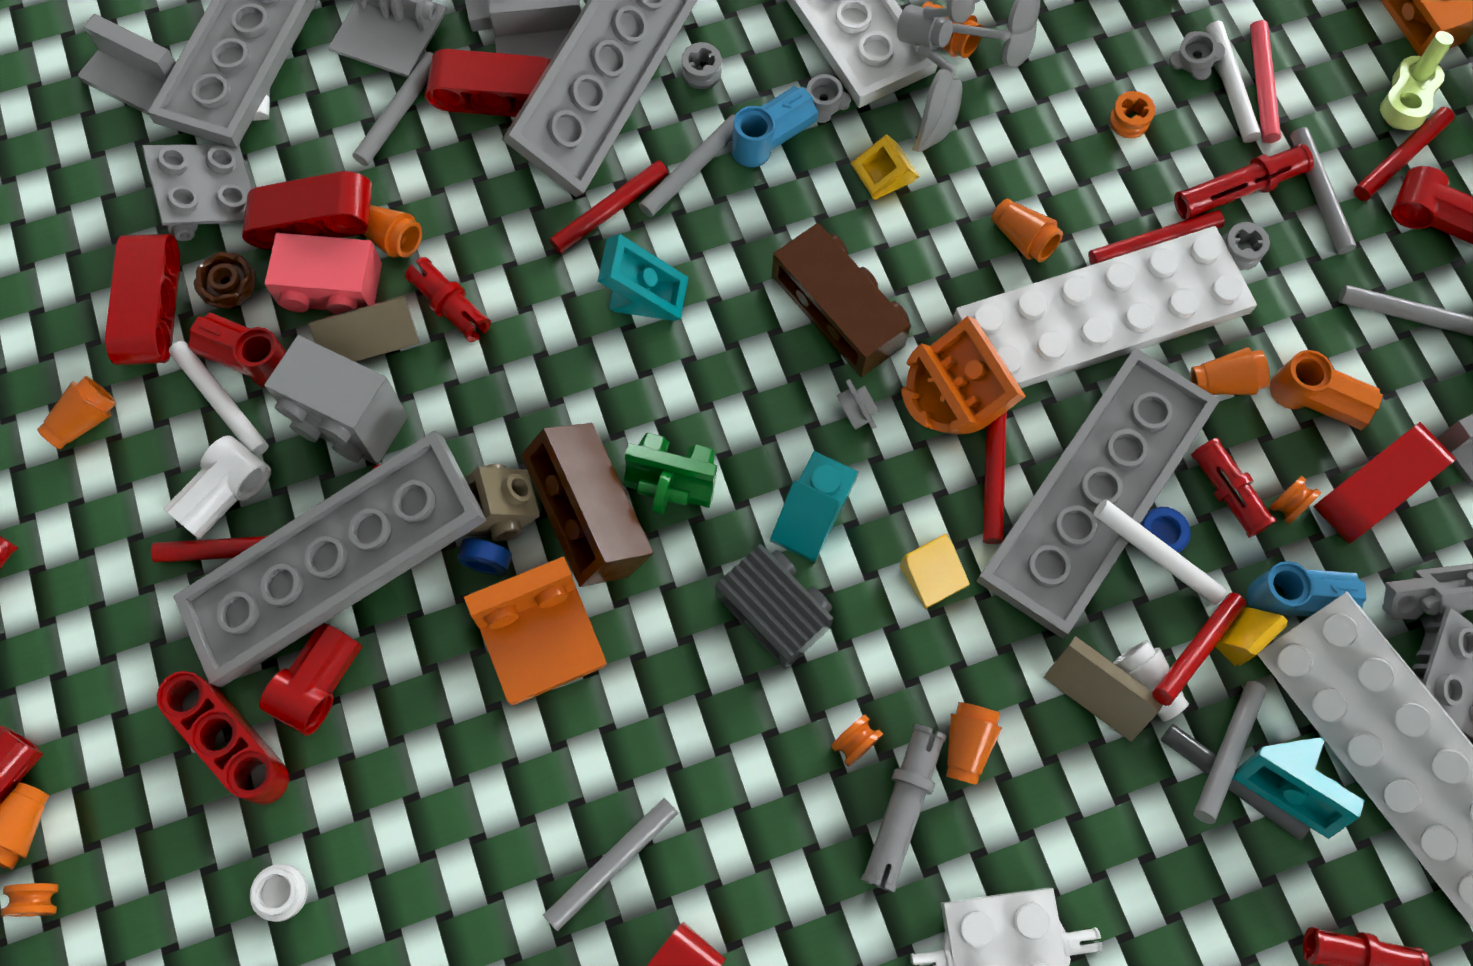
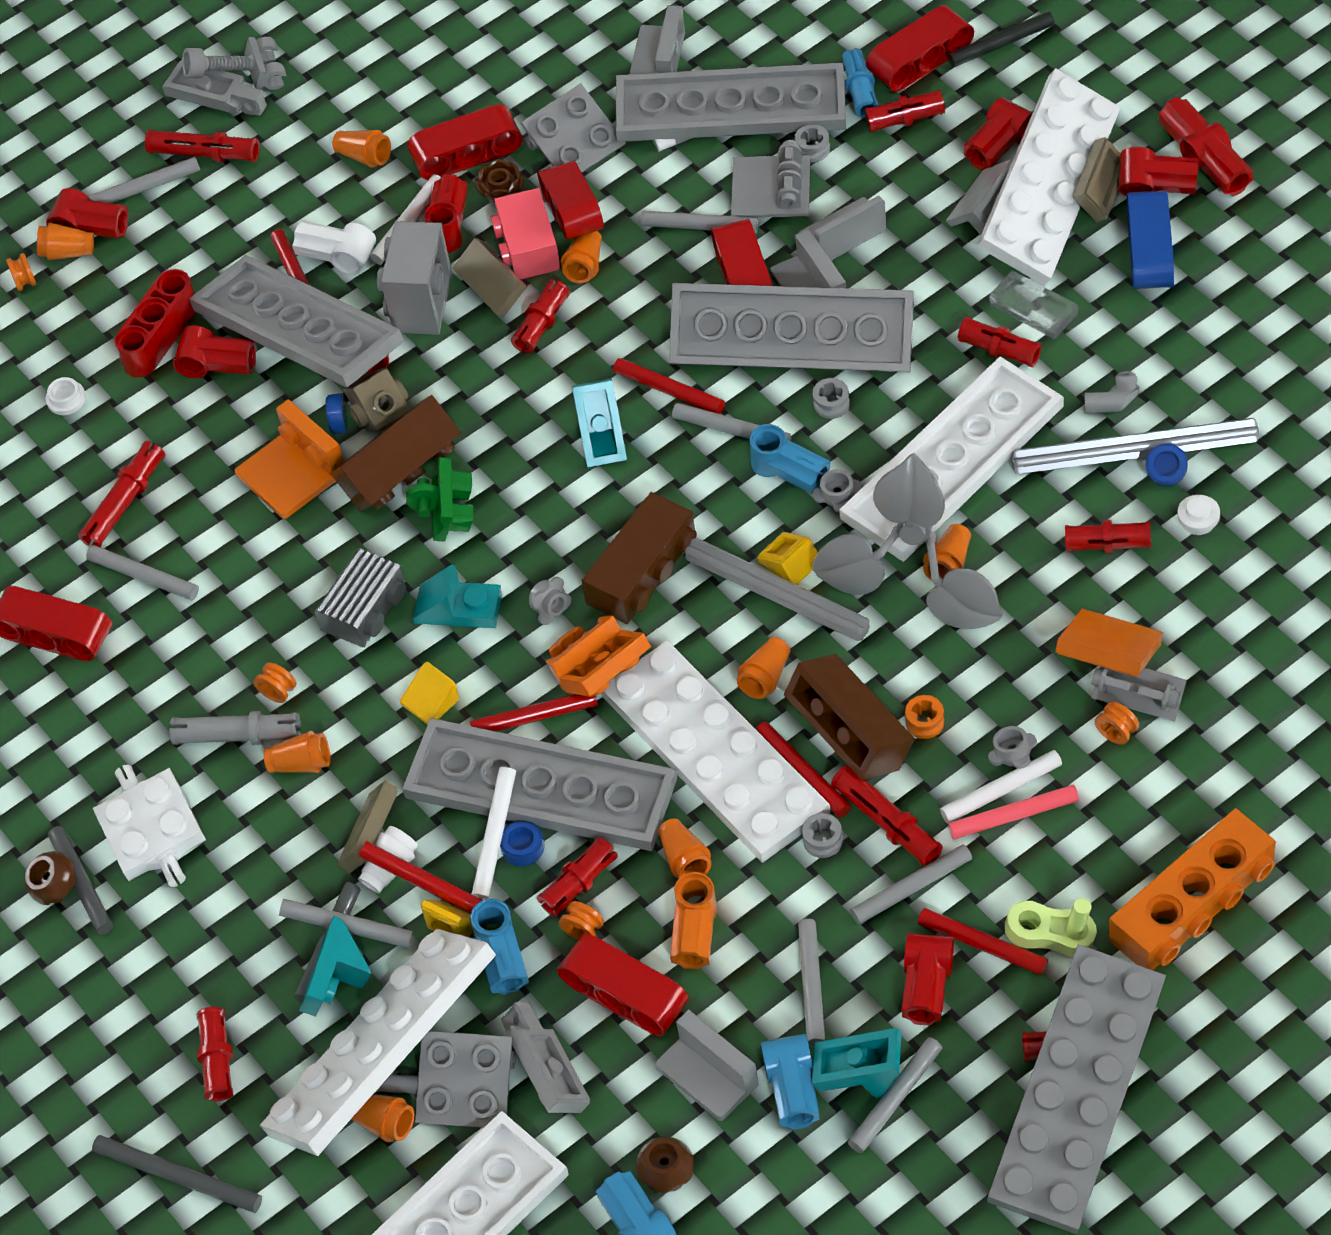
camera: 80 degrees right, 15 degrees down
none -> red pin [78,441,166,548]
none -> light grey axle [685,538,870,641]
none -> reddish brown brick [784,654,915,781]

